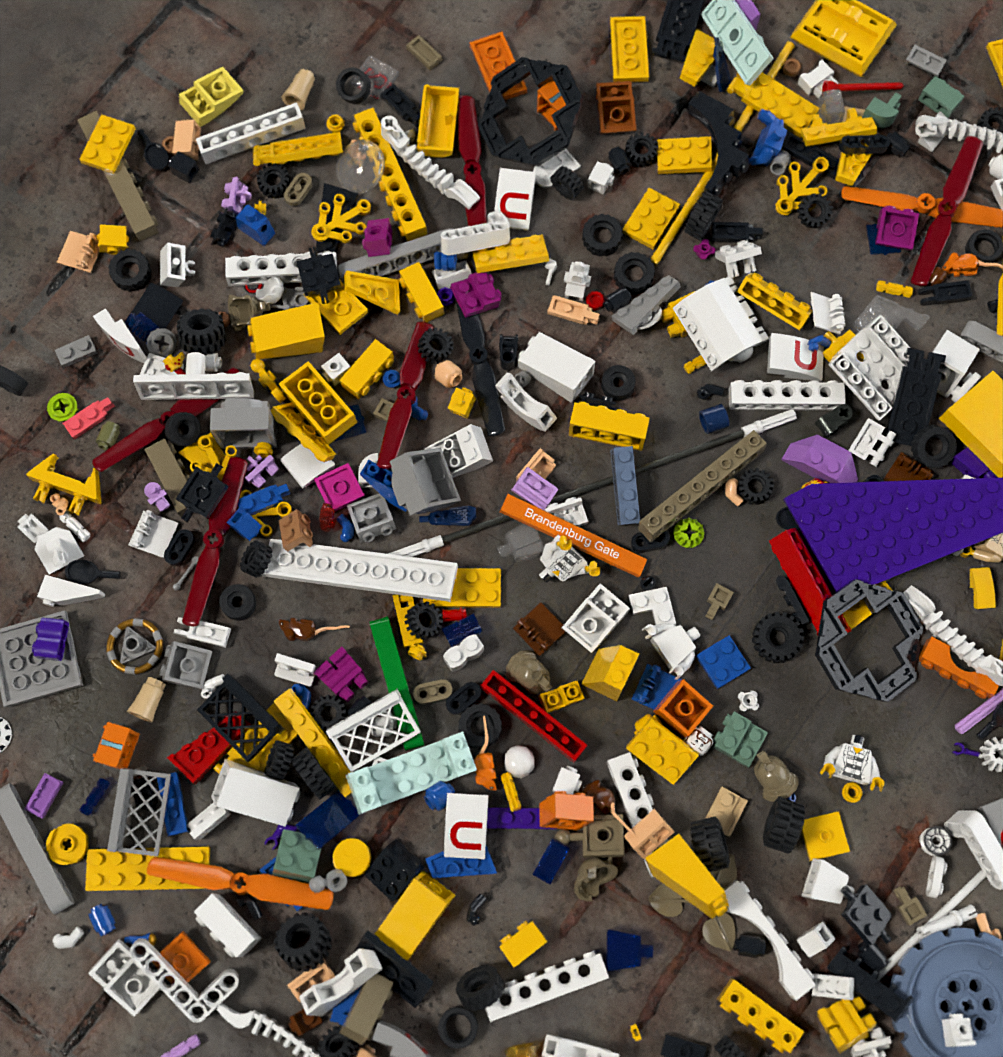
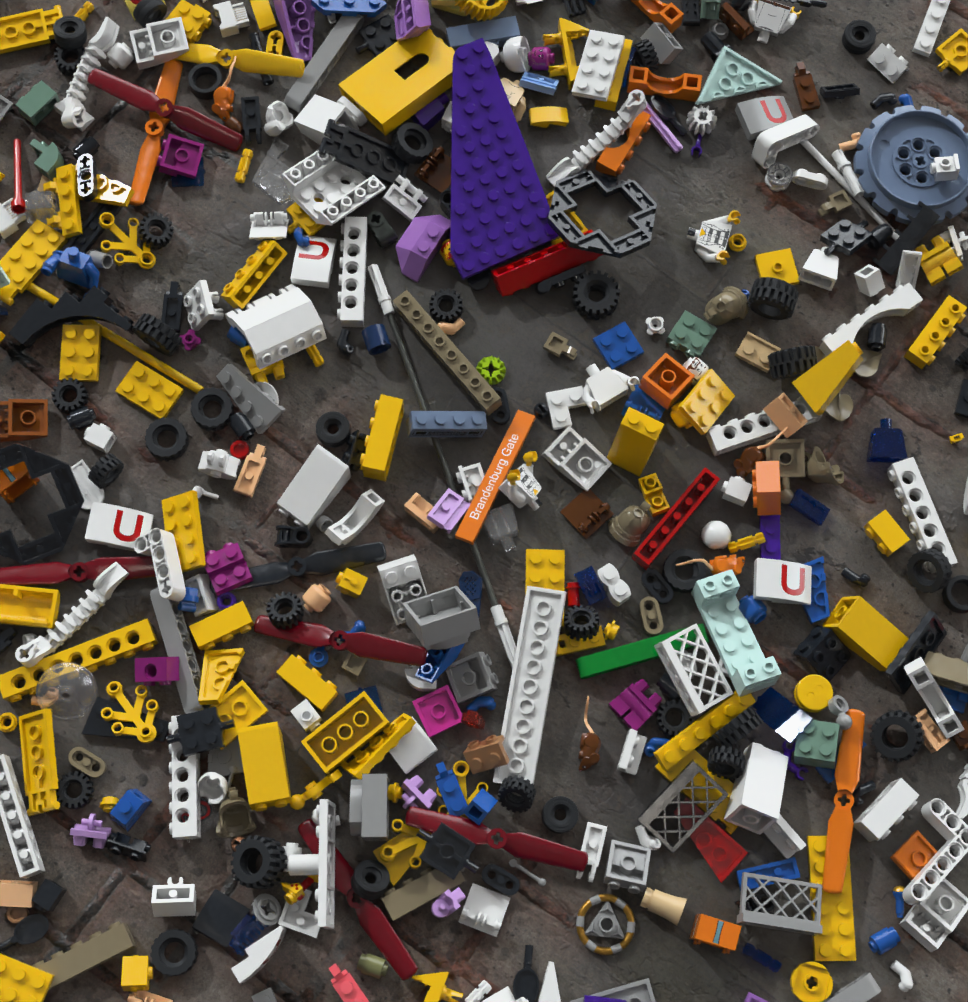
camera: 95 degrees left, 0 degrees up
none -> white hair [264,100,294,137]

